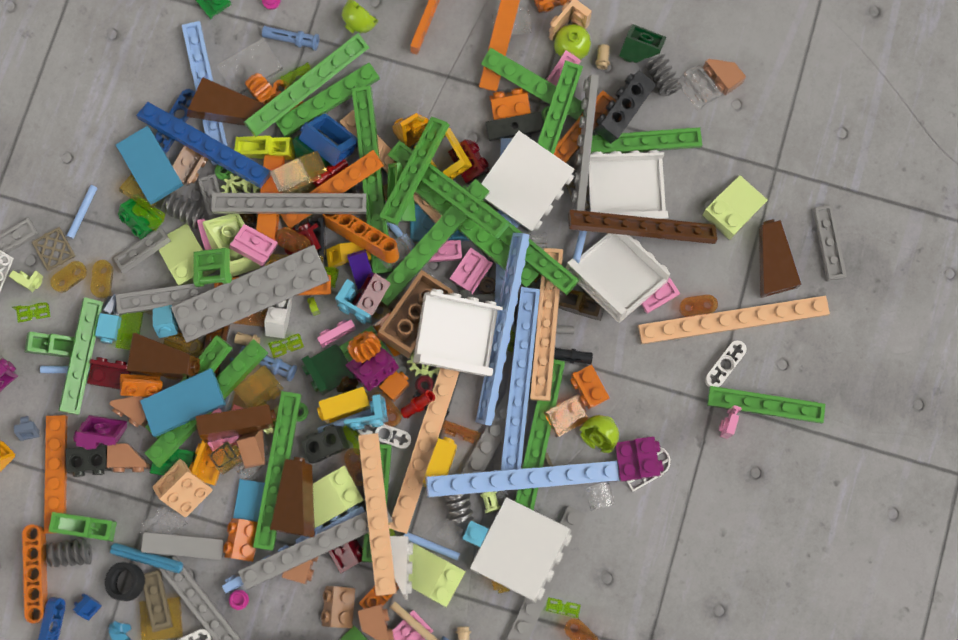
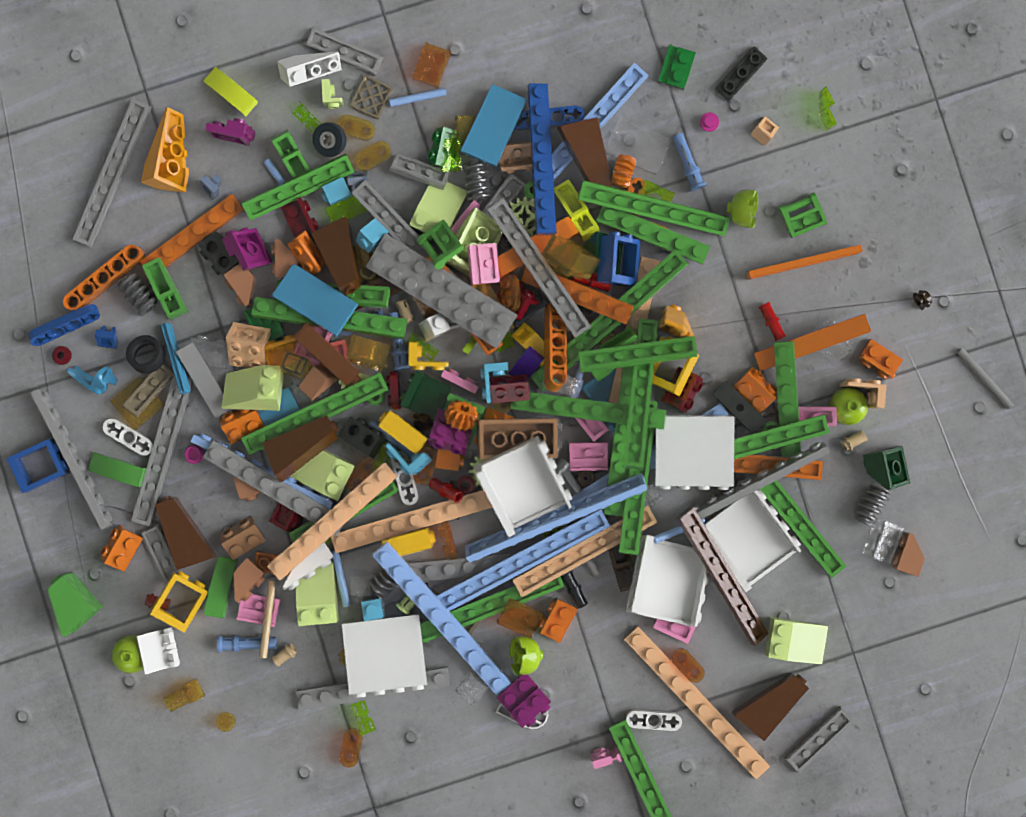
camera: 55 degrees right, 10 degrees up
black brick [593,70,656,144] -> none
none -> yellowish green slope [221,365,284,411]
none -> black bush [312,122,346,157]
none -> dark red plate [386,371,401,410]
none -> yellow bracket [409,341,449,370]
none -> clear orange plate [412,42,452,89]
none -> red pin [759,302,786,341]

